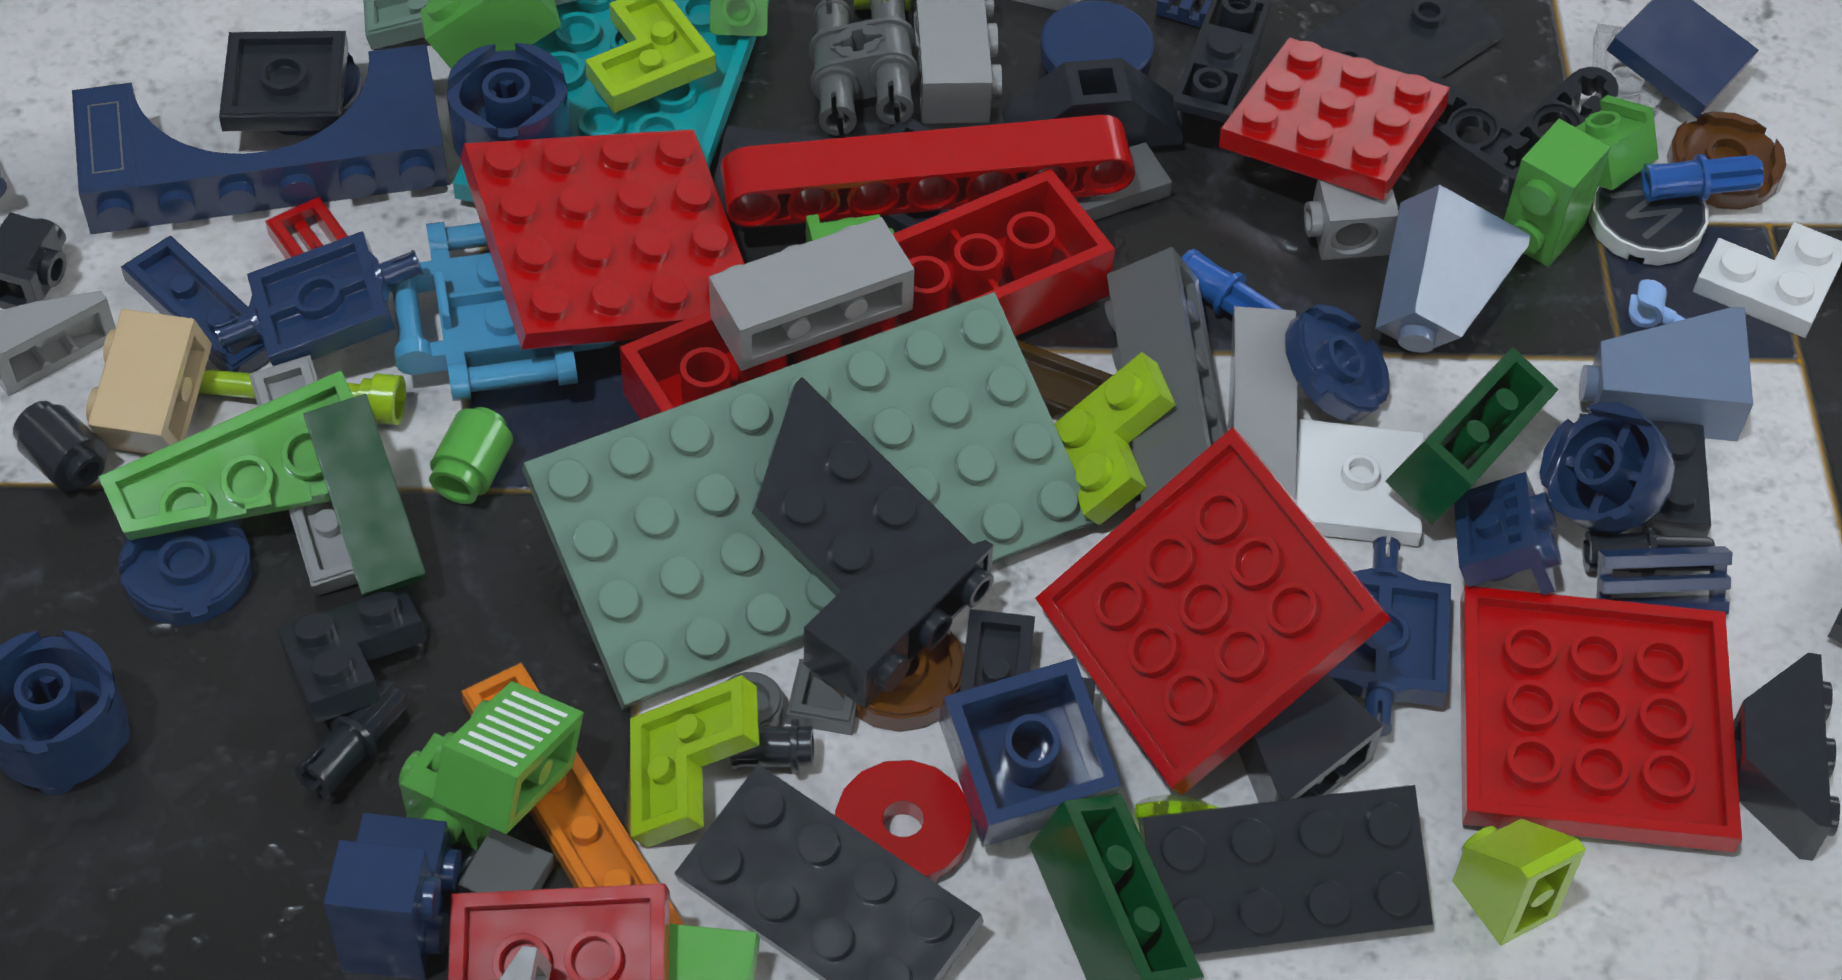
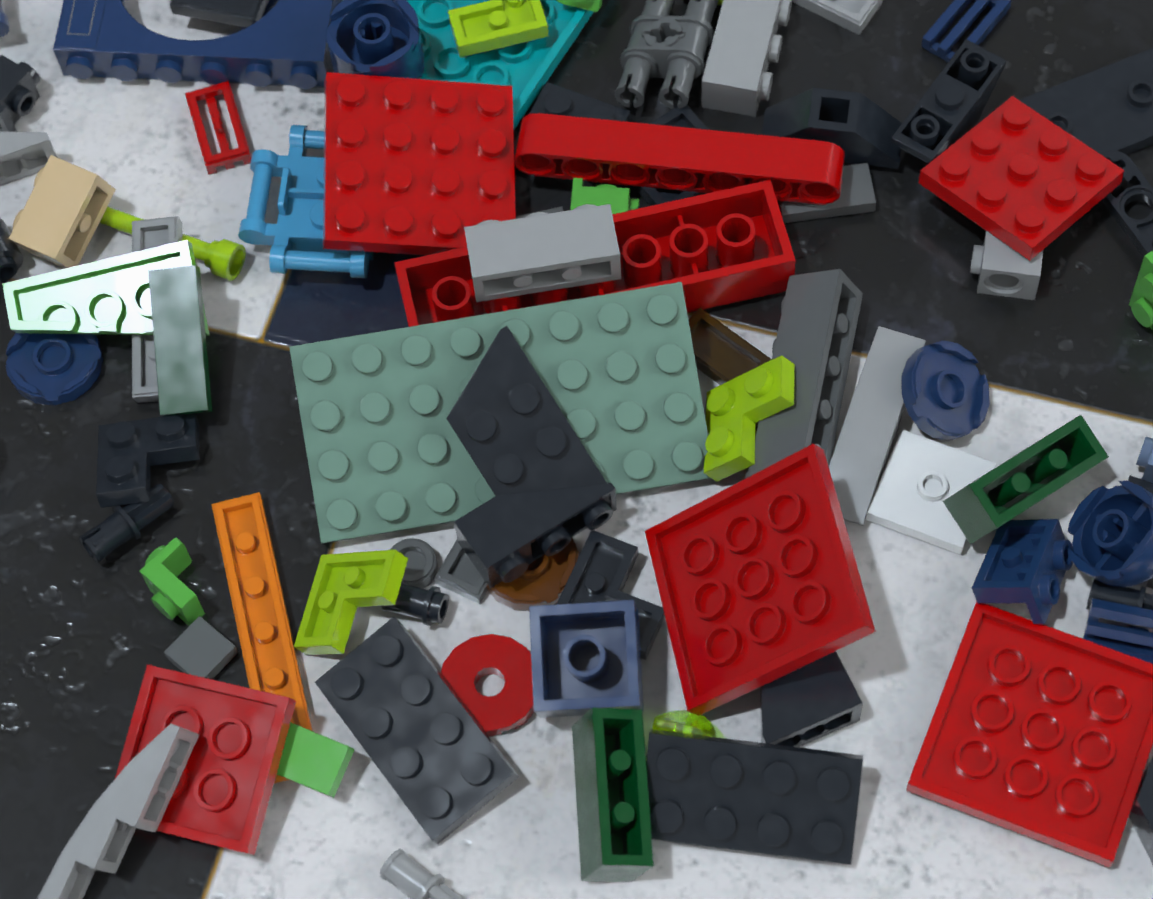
camera: 25 degrees right, 10 degrees up
dark blue tile [121,235,270,373] -> none
dark blue plate [214,231,424,366] -> none
dark blue brick [323,813,462,980] -> none
bright green brick [429,407,513,504] -> none
bright green brick [432,681,584,834] -> none
dark blue tile [1040,0,1154,75] -> none
blue axle [1182,249,1283,316] -> none
dark blue plate [1327,536,1451,737] -> none
slope [1375,185,1530,353] -> none
lime slope [1452,819,1586,946] -> none

